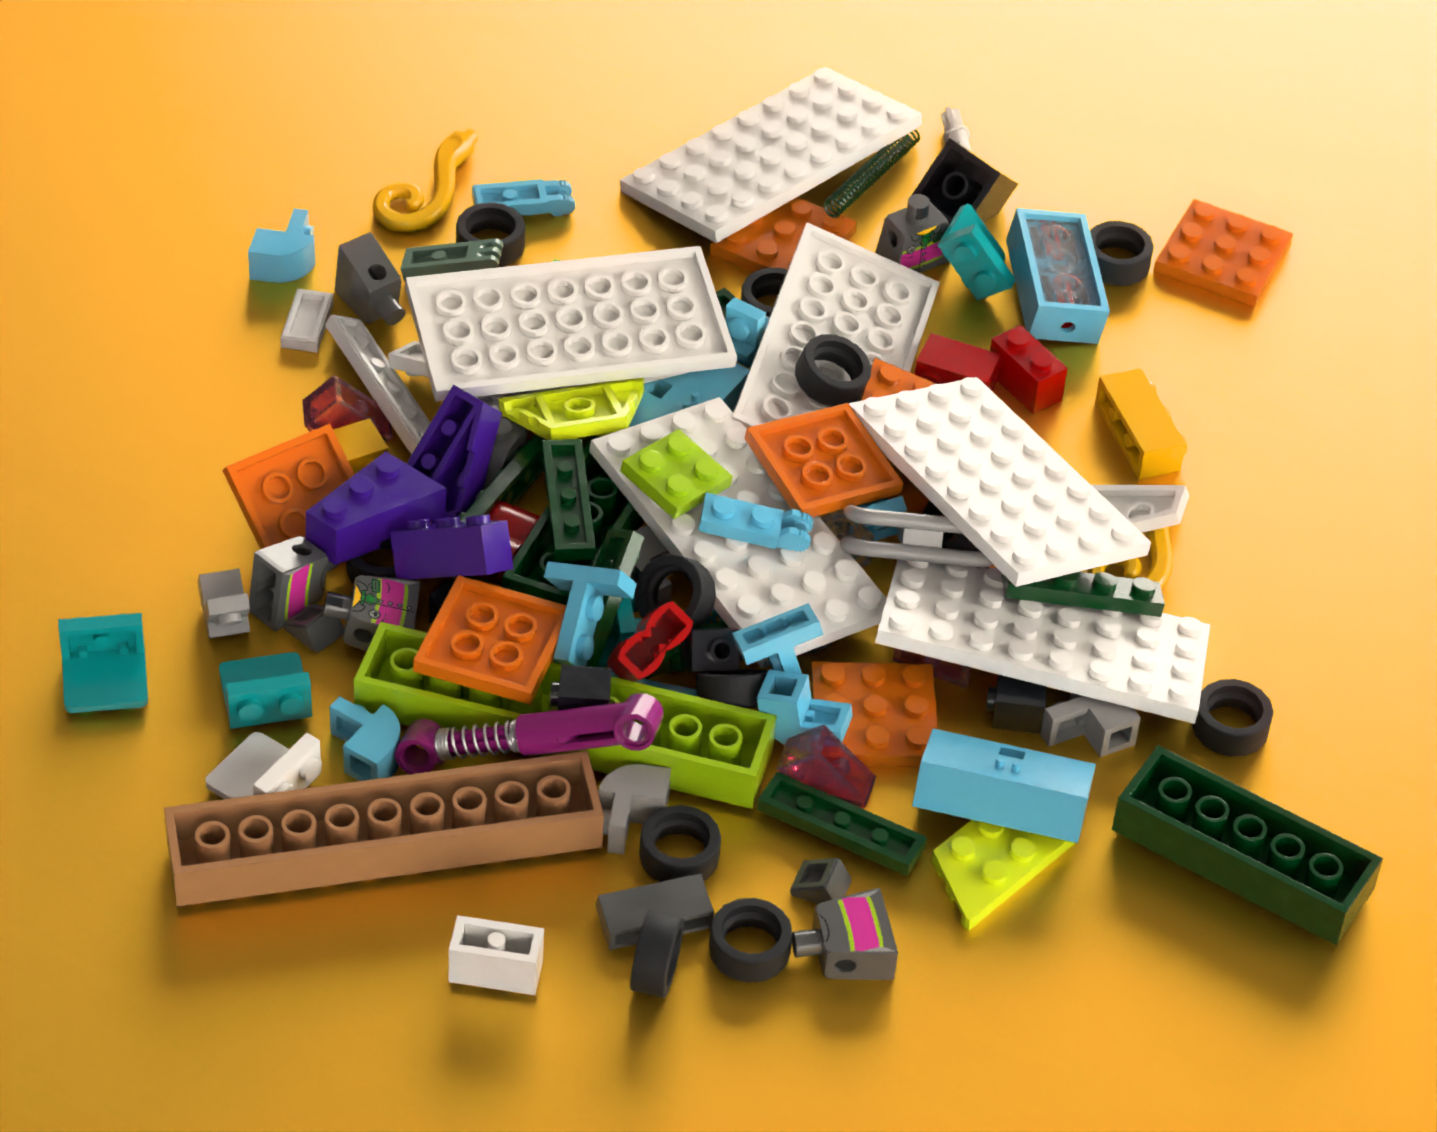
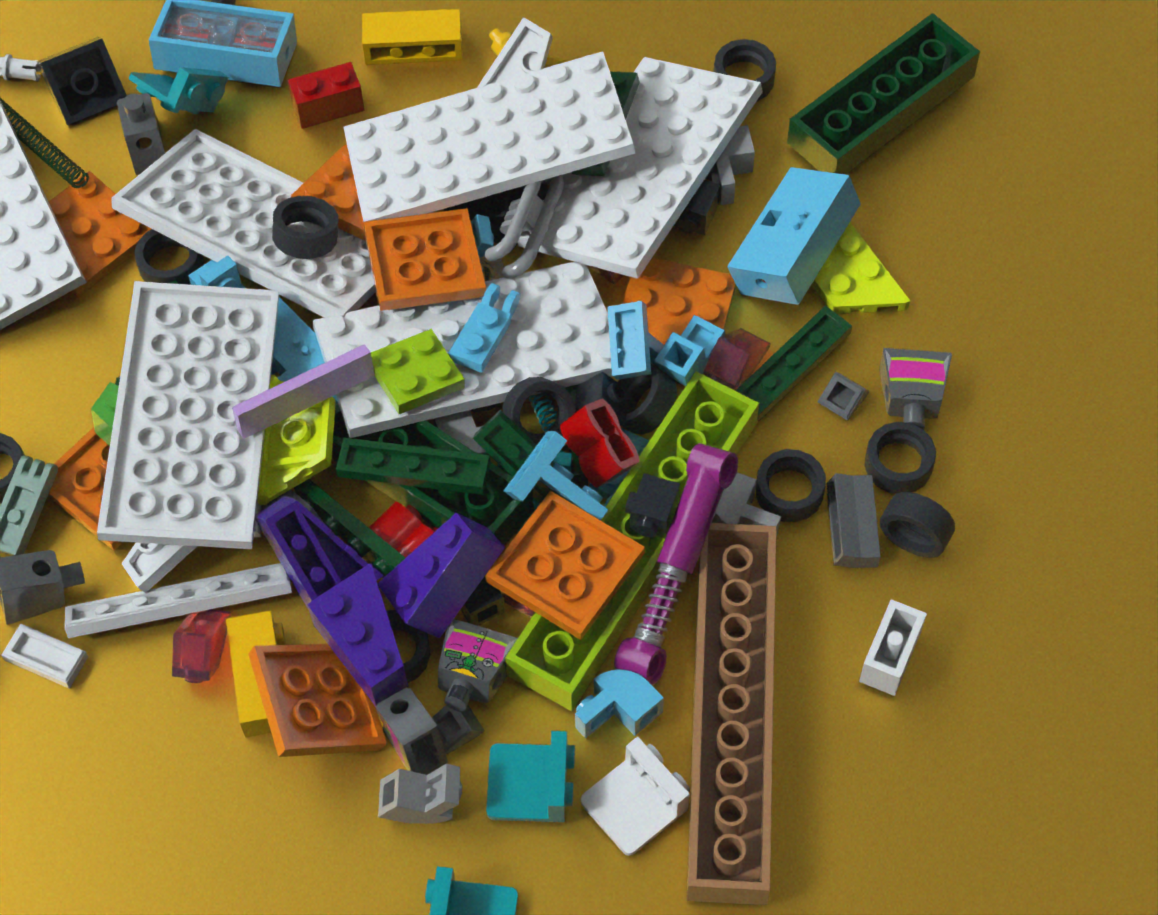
camera: 70 degrees left, 15 degrees up
red brick [914,333,1002,392] -> none
none -> lavender tile [232,344,375,439]

